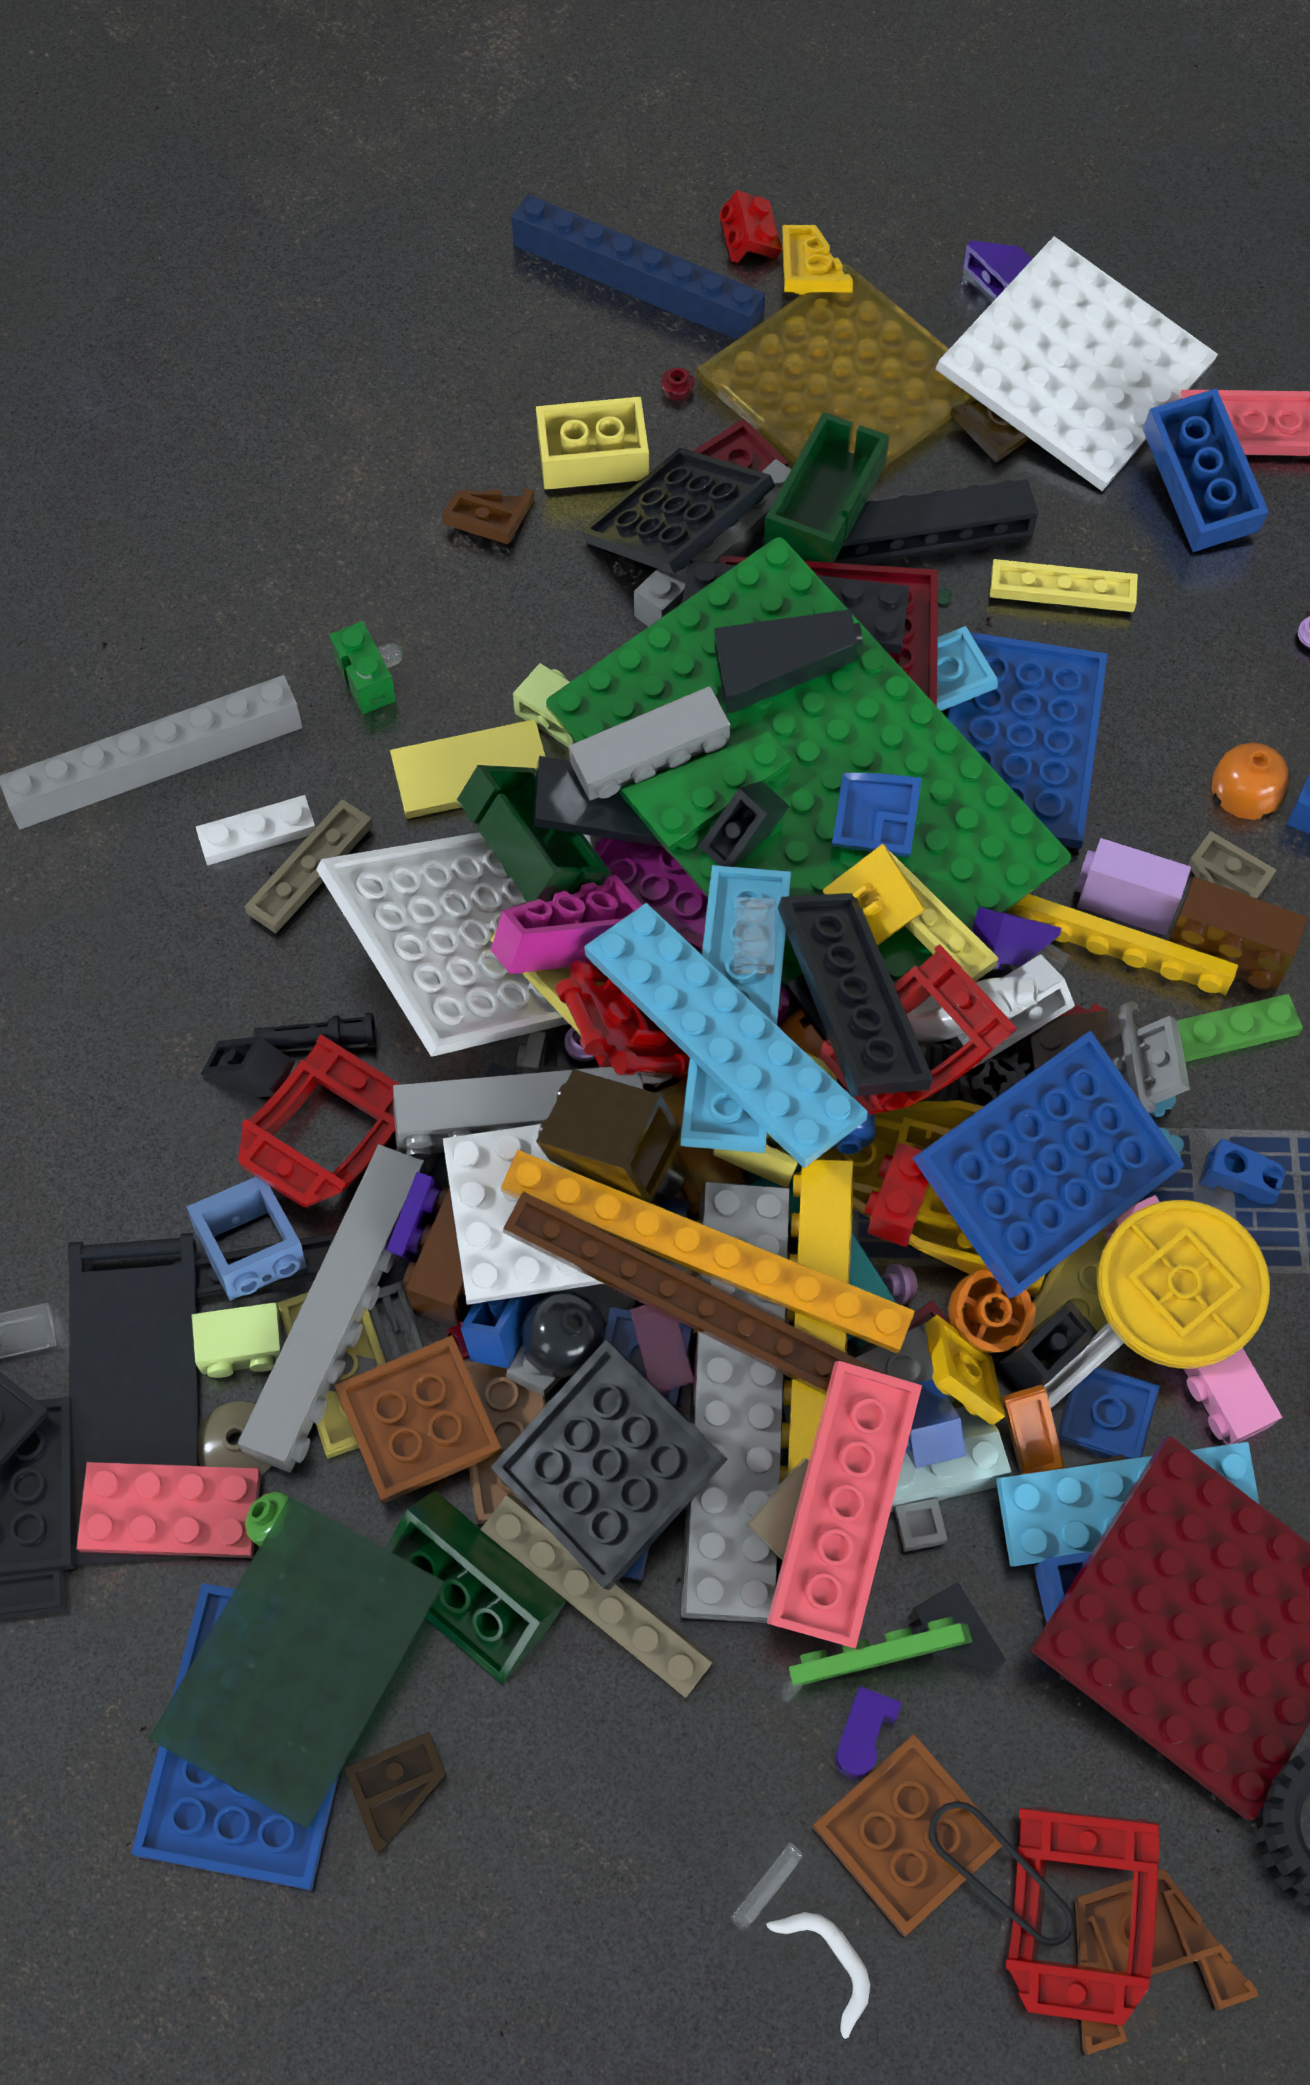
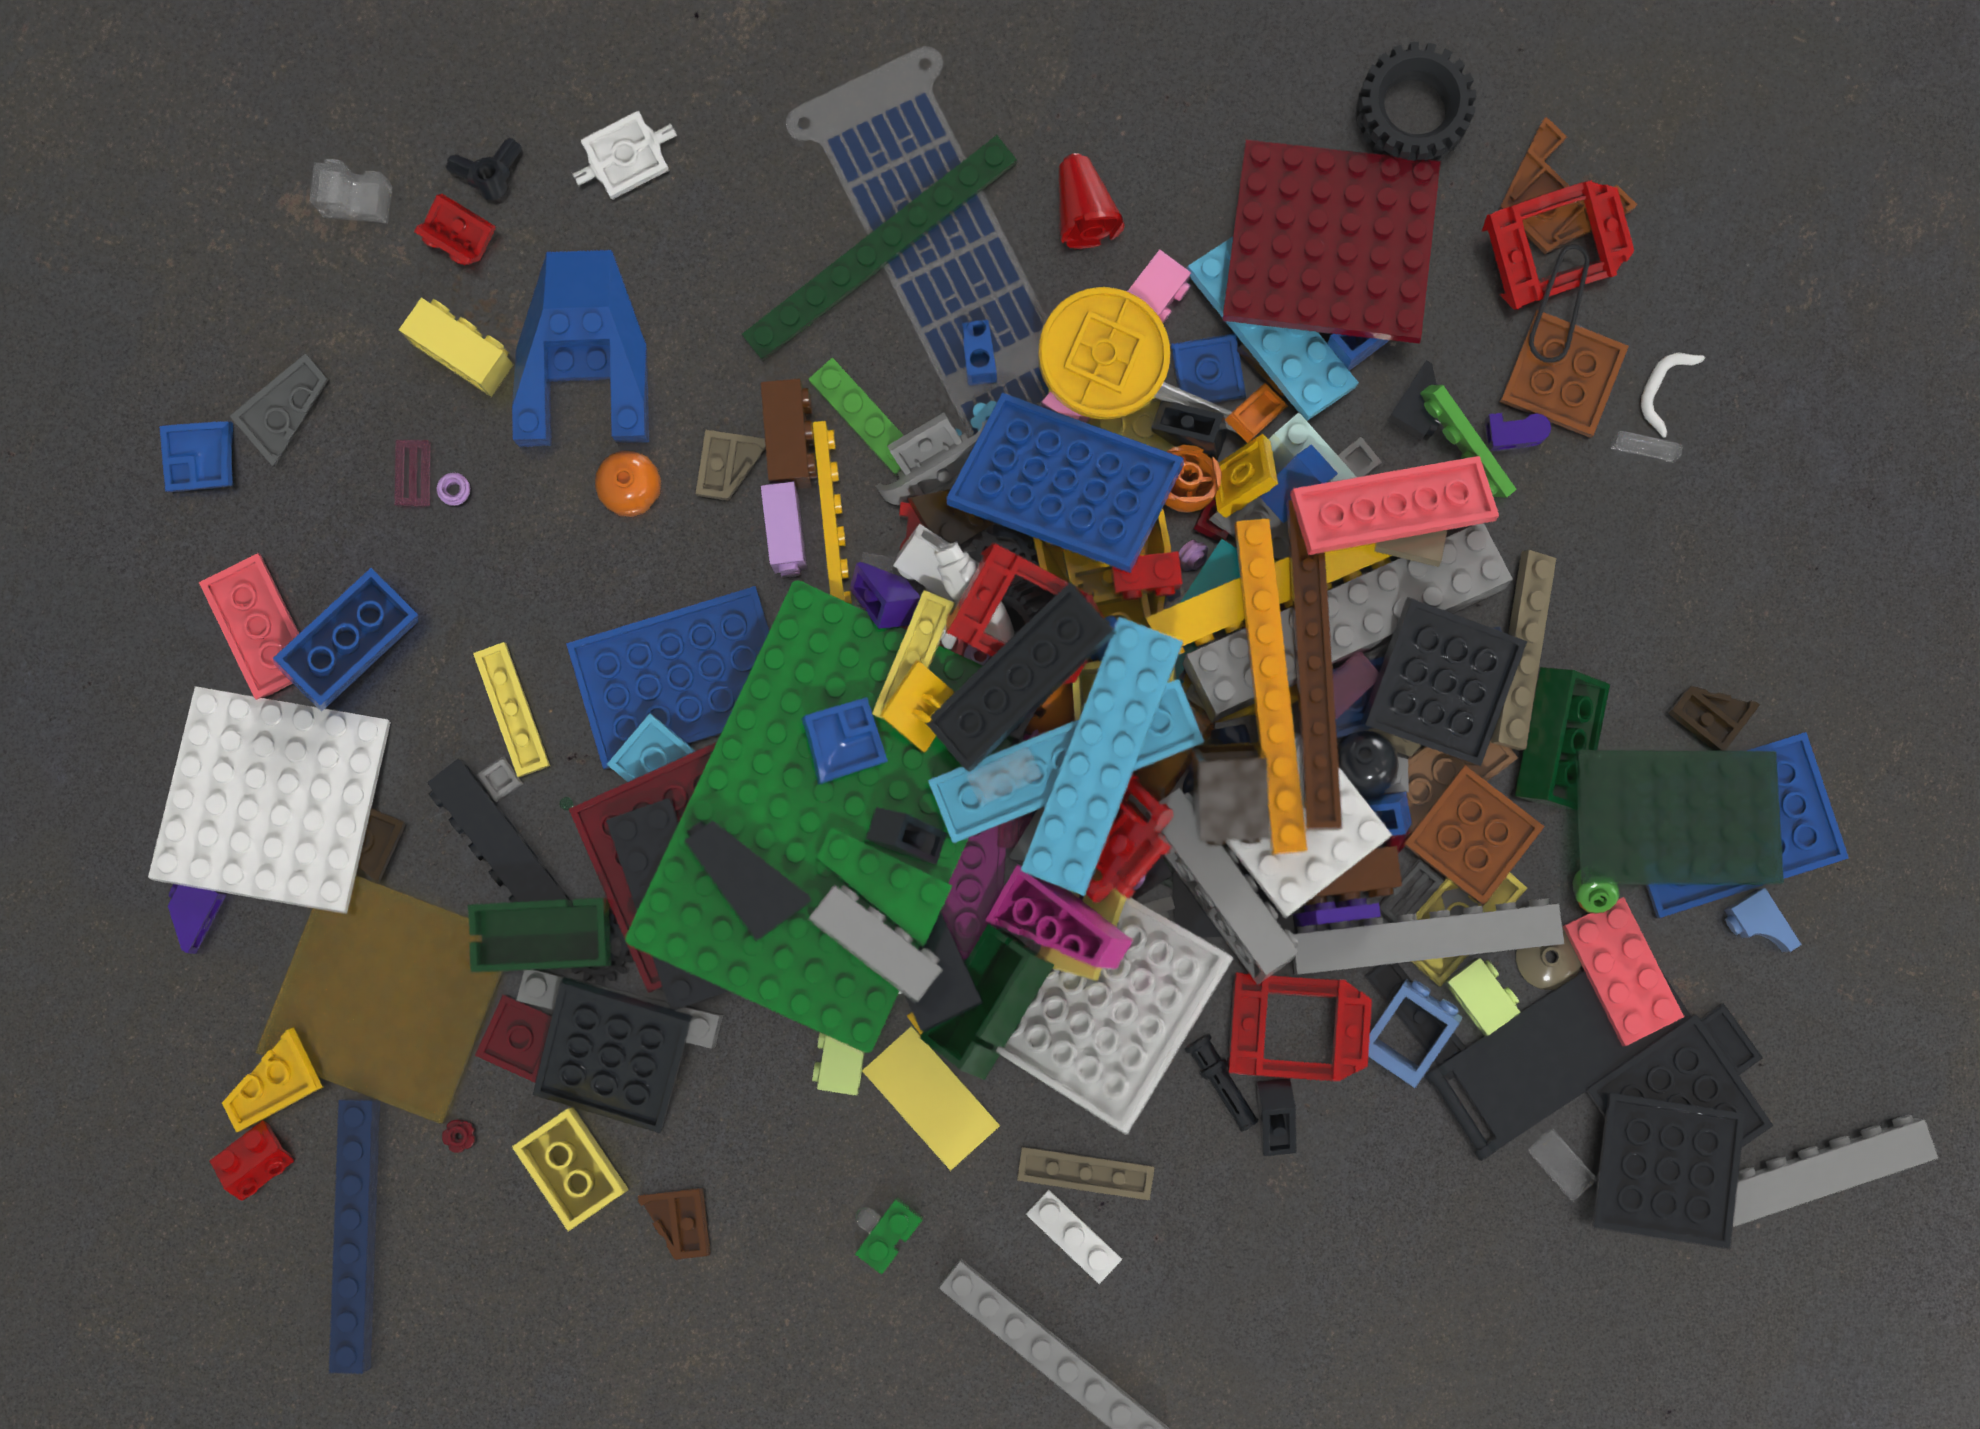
camera: 115 degrees left, 20 degrees up
none -> light grey tile [477,756,524,802]
none -> medium blue arch [1724,888,1802,952]

